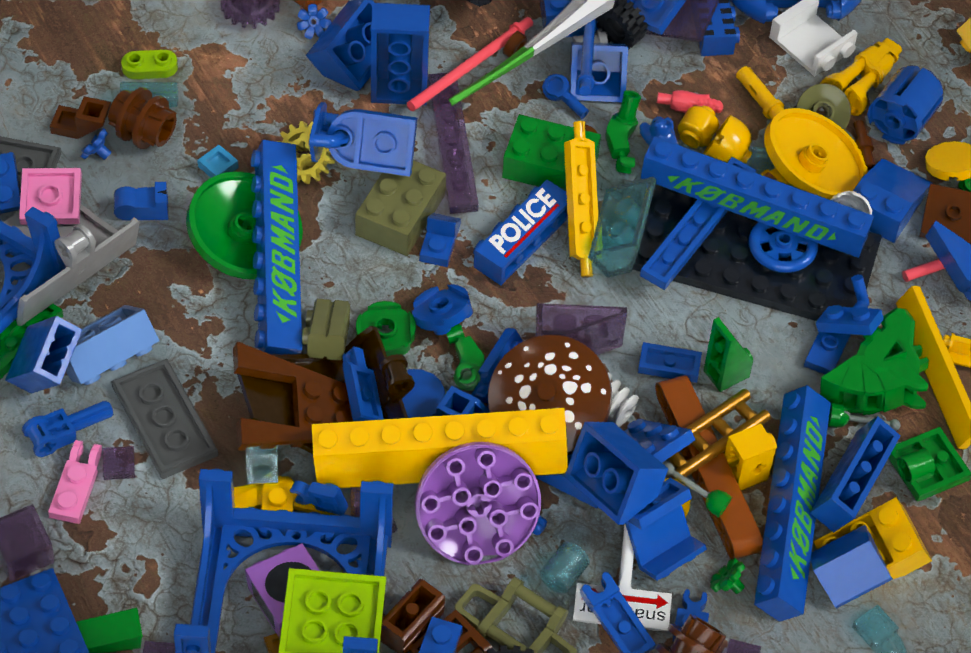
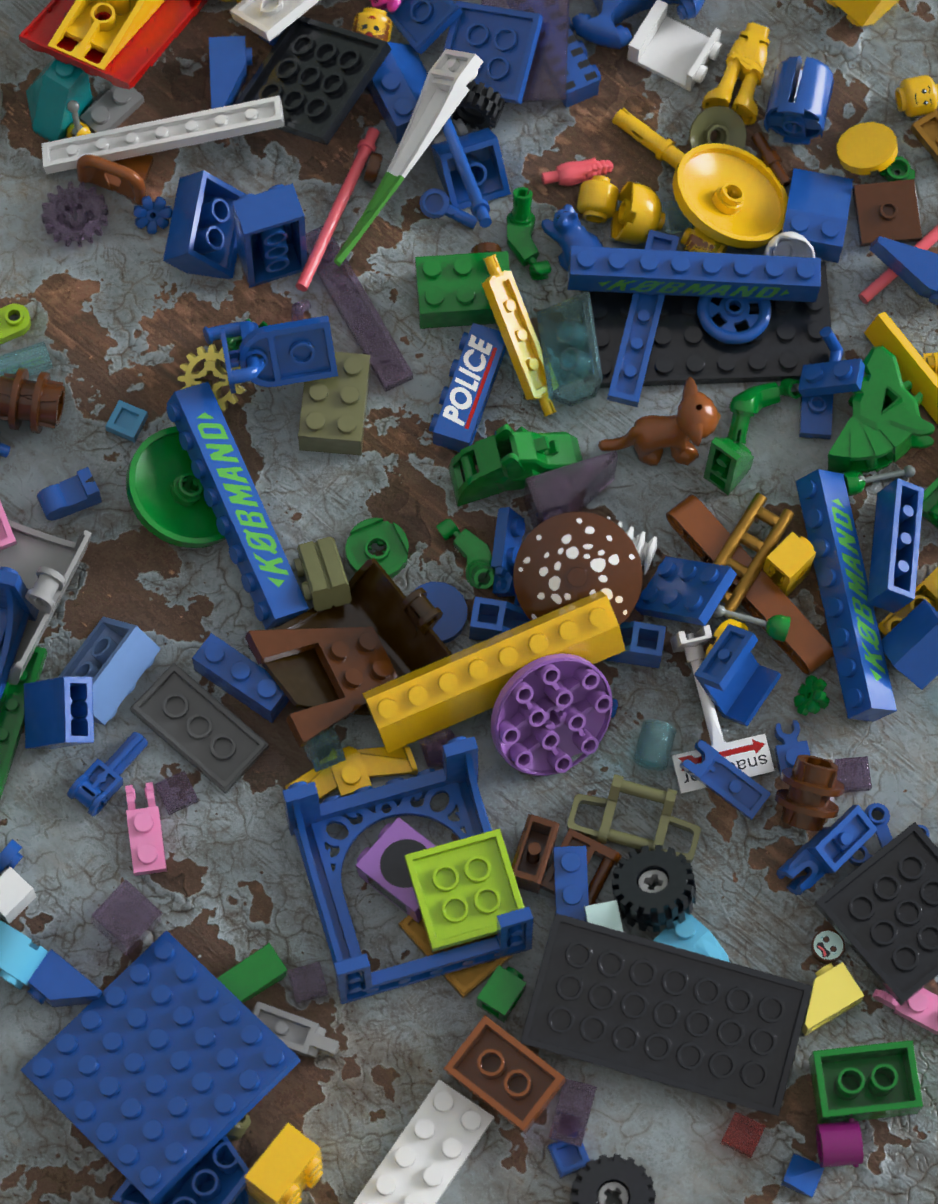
camera: 20 degrees left, 15 degrees up
blue plate [290,480,348,515] -> none
blue hinge [342,346,384,421] -> none
blue plate [412,284,473,335] -> none
blue slope [419,213,461,267] -> none
blue slope [564,422,668,525] -> none
blue plate [638,342,702,383] -> none
none -> blue brick [192,633,289,723]
none -> green animal [448,423,585,507]
none -> dark orange animal [598,377,721,466]
none -> green arm [726,378,801,444]

